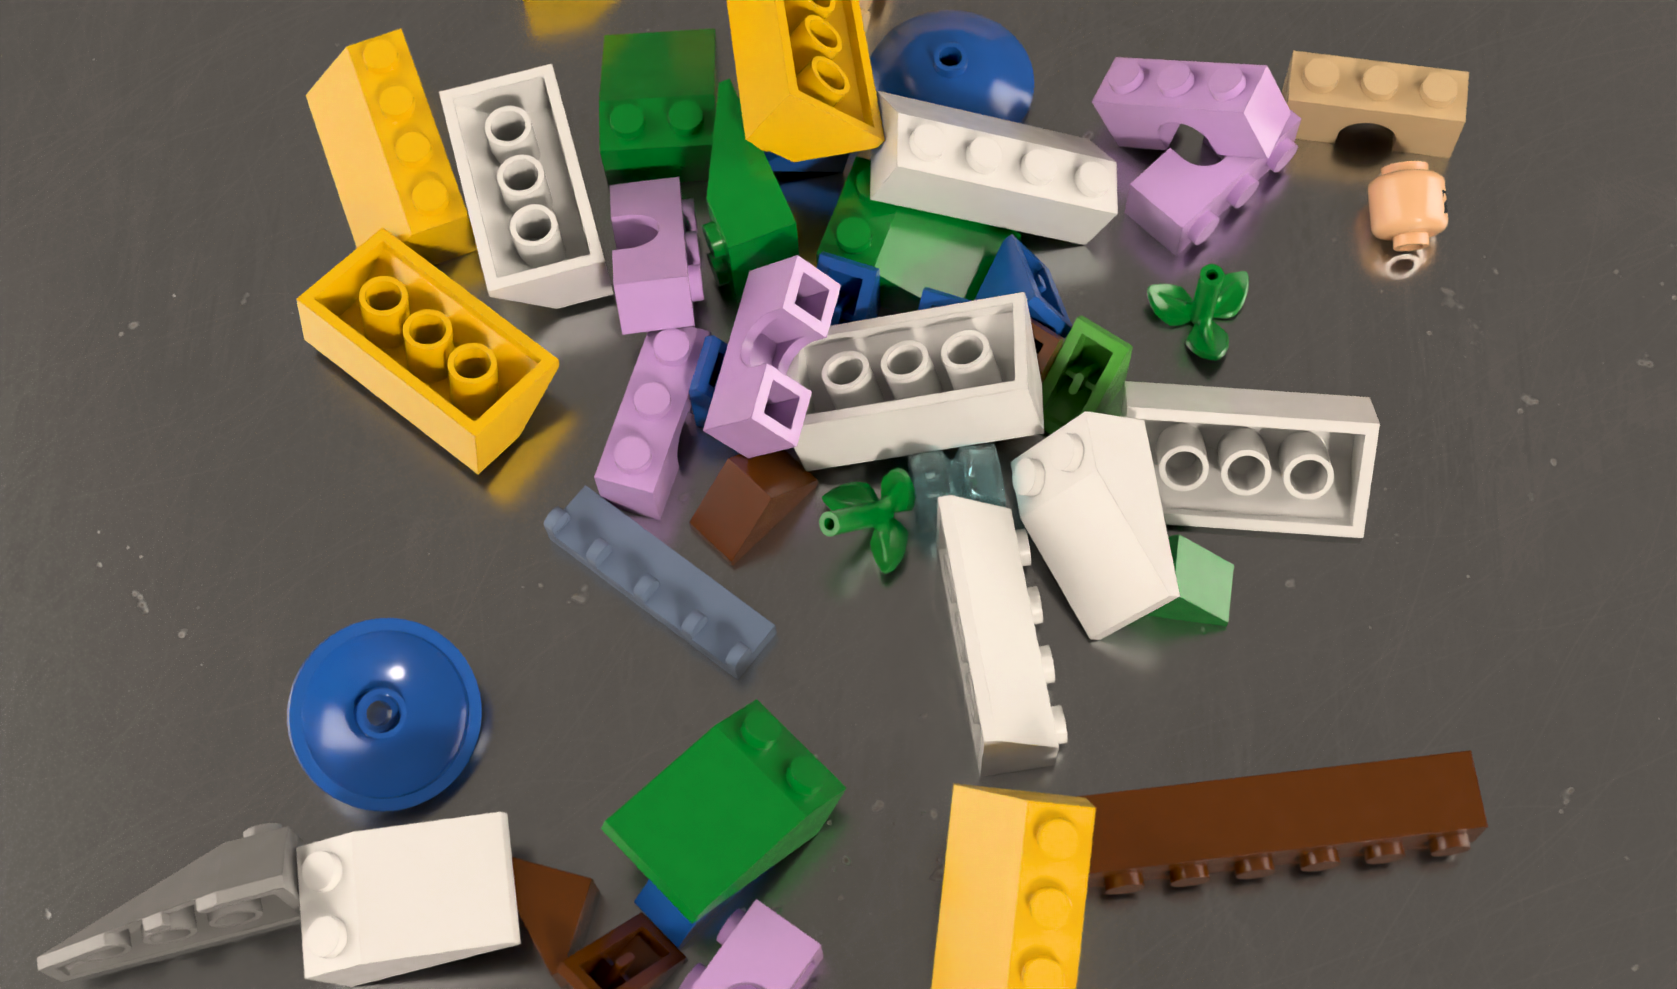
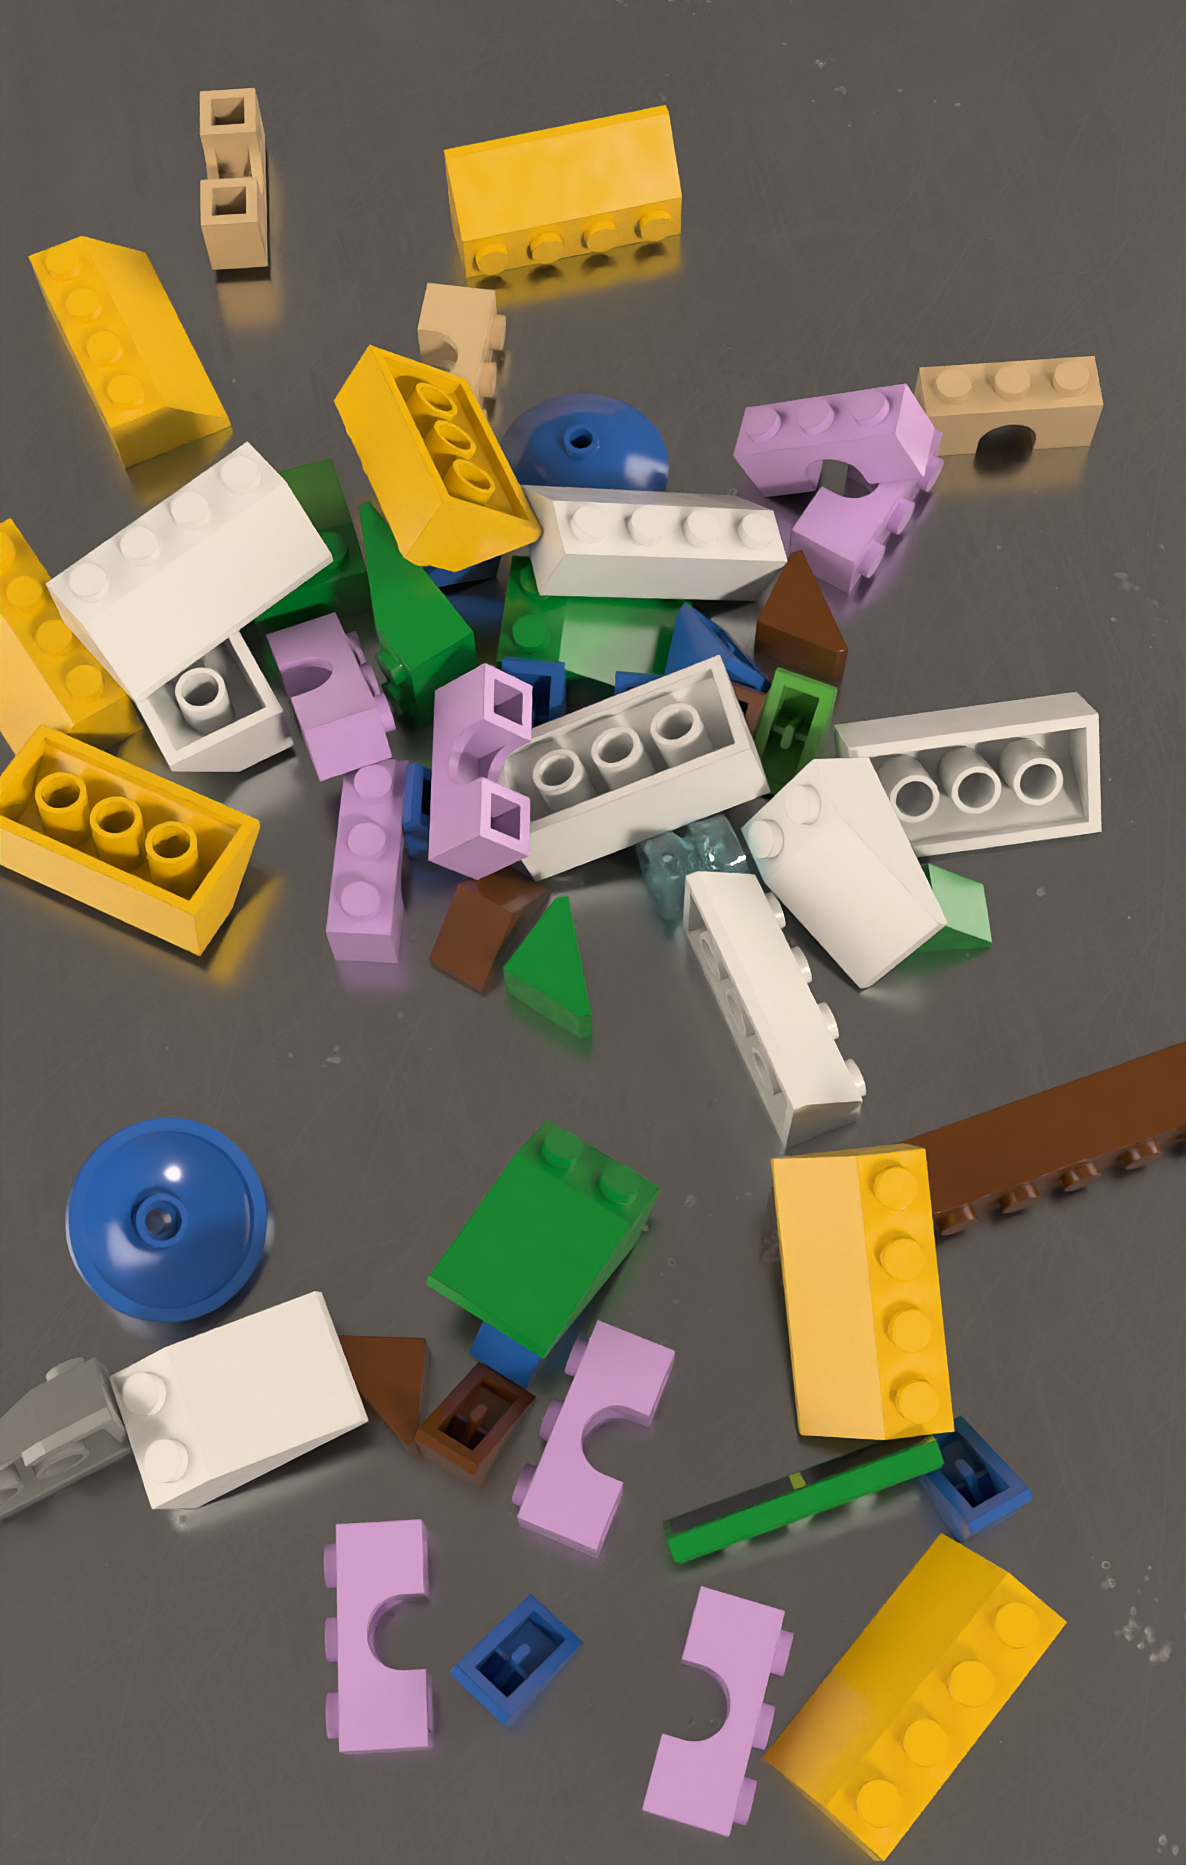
camera: 15 degrees left, 0 degrees up
sand blue hinge [544,485,777,680] -> none
green plant [819,468,915,574] -> none
green plant [1147,264,1249,360] -> none
light nougat head [1368,161,1448,251] -> none
none -> white slope [46,442,333,704]
none -> green slope [503,896,592,1039]
none -> reddish brown slope [754,550,848,682]

